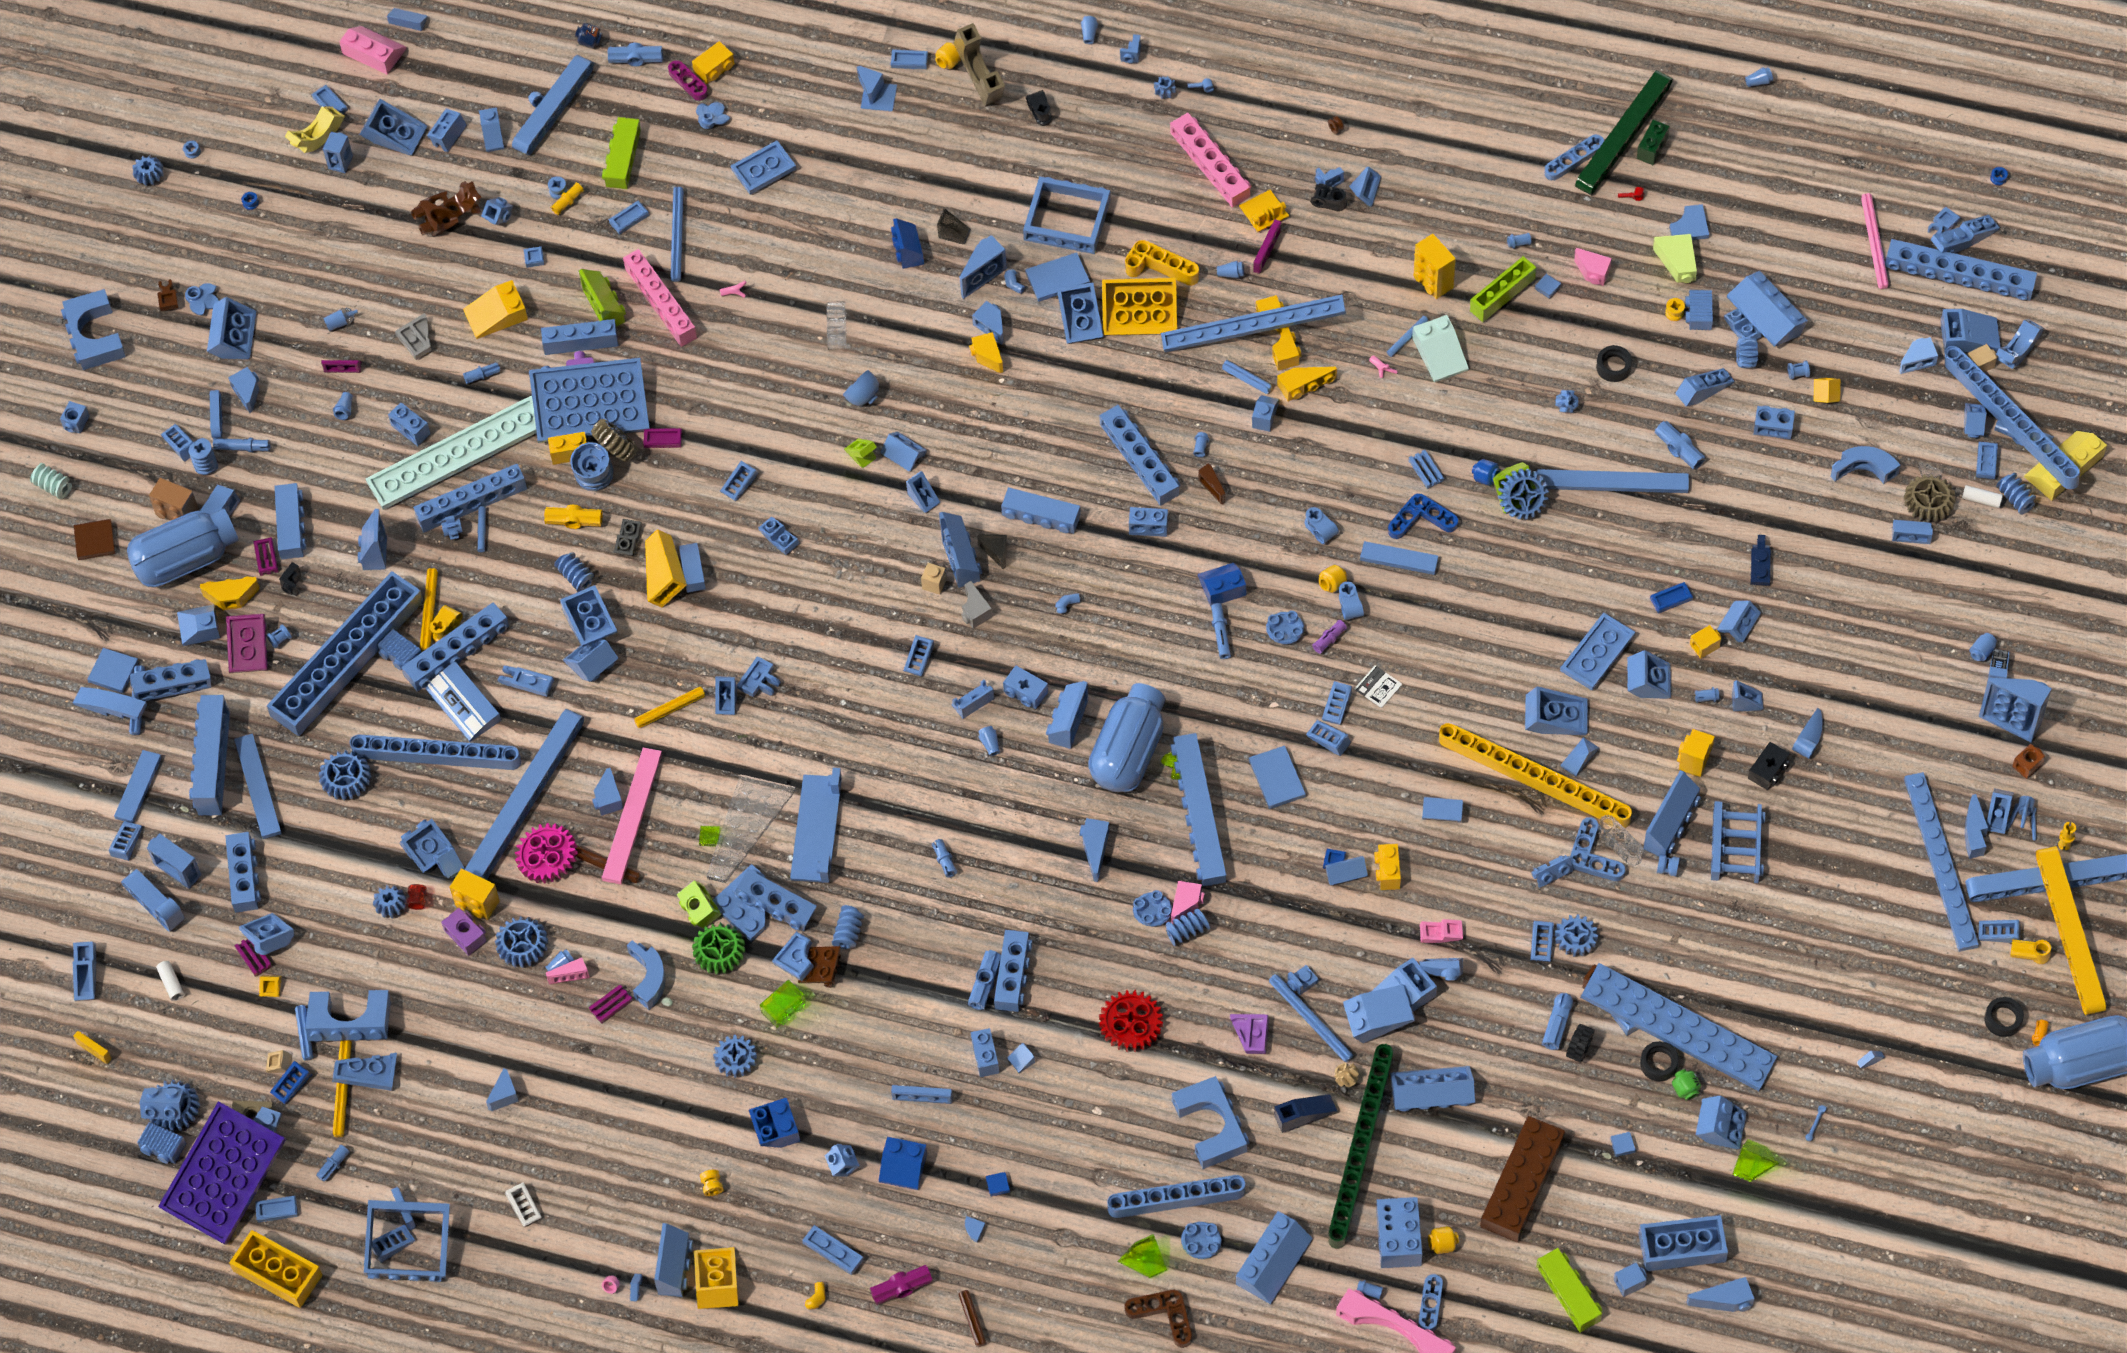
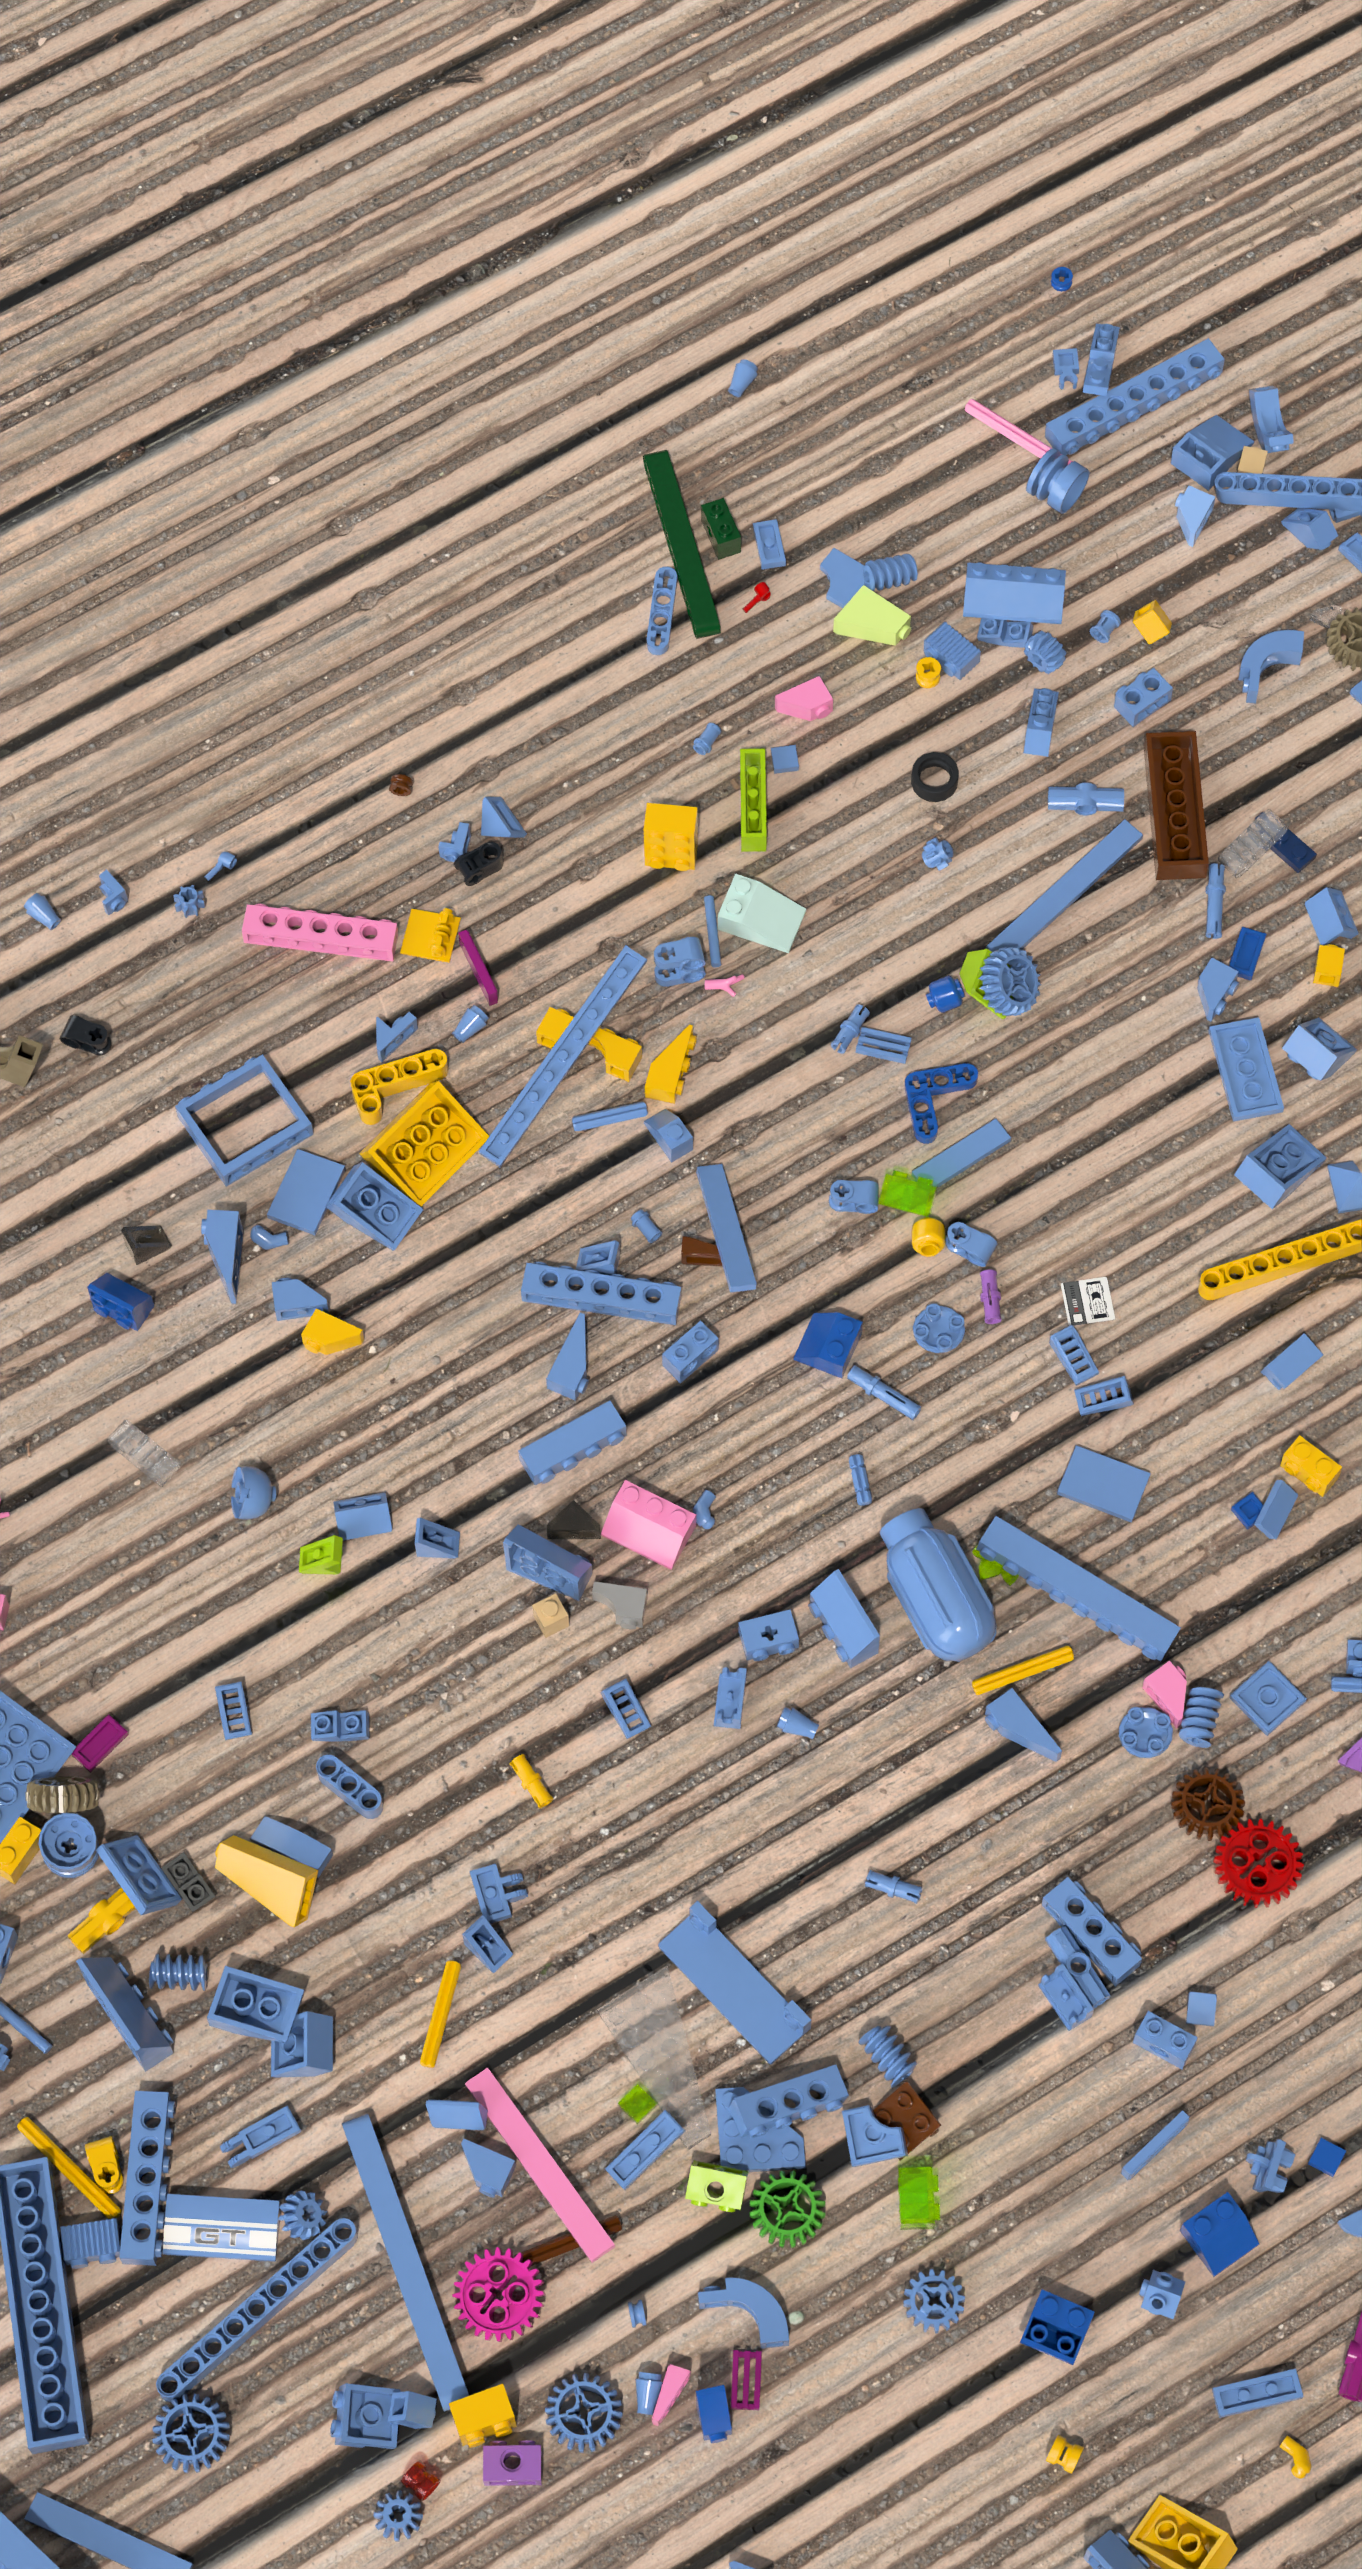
camera: 50 degrees left, 5 degrees up
none -> medium blue slope [76,1957,174,2072]
none -> medium blue tile [96,1835,182,1915]
none -> medium blue gear [278,2191,328,2240]
none -> medium blue beam [316,1754,383,1819]
none -> medium blue slope [376,1012,418,1062]
none -> medium blue slope [426,2100,488,2130]
none -> yellow pin [509,1754,554,1809]
none -> medium blue slope [546,1312,589,1401]
none -> medium blue slope [576,1240,620,1276]
none -> bright pink slope [601,1480,696,1570]
none -> medium blue tile [605,2110,686,2190]
none -> medium blue bush [628,2300,646,2328]
none -> medium blue piece [654,937,706,987]
none -> medium blue tile [696,1164,757,1293]
none -> blue slope [696,2385,732,2443]
none -> medium blue plate [753,519,786,570]
none -> medium blue pin [831,1004,870,1054]
none -> medium blue axle [849,1454,872,1506]
none -> medium blue piece [863,554,918,591]
none -> clear neon green brick [878,1170,938,1217]
none -> yellow axle [972,1646,1074,1695]
none -> medium blue wheel [1026,448,1090,514]
none -> medium blue hinge [1038,1963,1094,2031]
none -> reddish brown brick [1144,731,1209,880]
none -> reddish brown gear [1171,1767,1245,1841]
none -> medium blue slope [1197,958,1239,1022]
none -> medium blue pin [1205,863,1226,939]
none -> clear beam [1218,809,1288,878]
none -> medium blue tile [1229,1661,1307,1736]
none -> medium blue hips [1246,2139,1295,2193]

